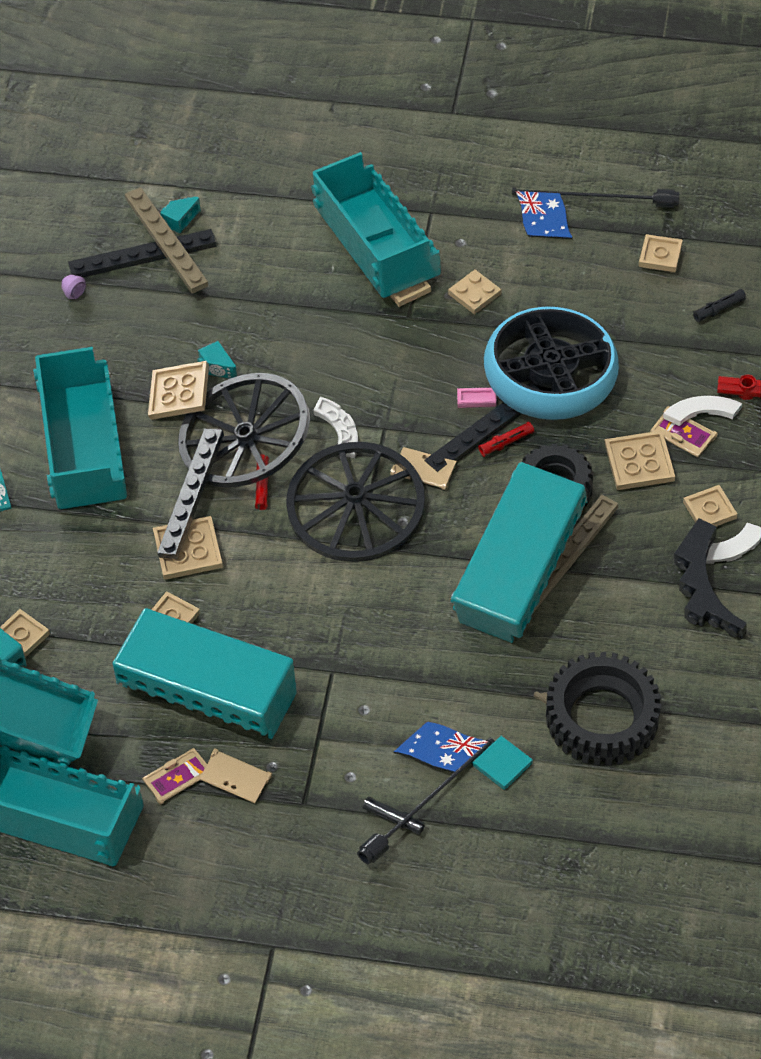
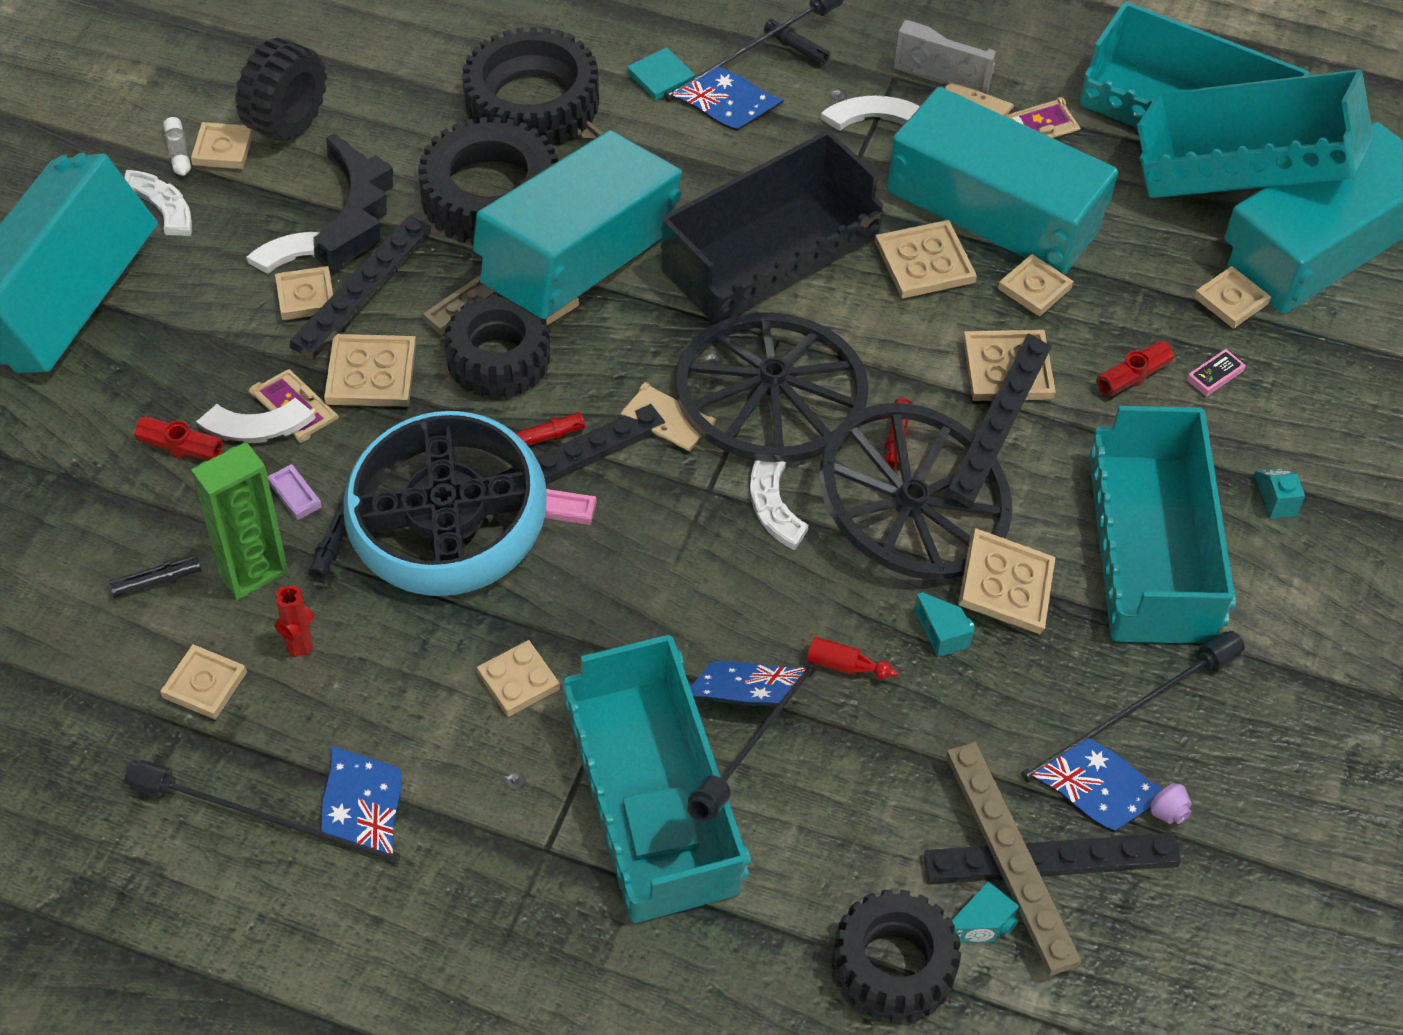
camera: 175 degrees left, 0 degrees up
none -> bright green brick [191,441,288,600]
none -> lavender tile [267,464,322,520]
none -> red piece [274,585,315,657]
none -> black plate [290,215,431,360]
none -> black pin [308,501,346,581]
none -> black tyre [418,117,558,245]
none -> black container [661,131,883,324]
none -> flag [687,661,816,822]
none -> red wheel [807,636,898,680]
none -> white tile [820,96,920,131]
none -> black tyre [832,889,961,1024]
none -> tan plate [875,220,977,299]
none -> light grey piece [894,20,996,94]
none -> flag [1021,631,1245,832]
none -> red piece [1096,341,1174,397]
none -> tile [1187,349,1246,397]

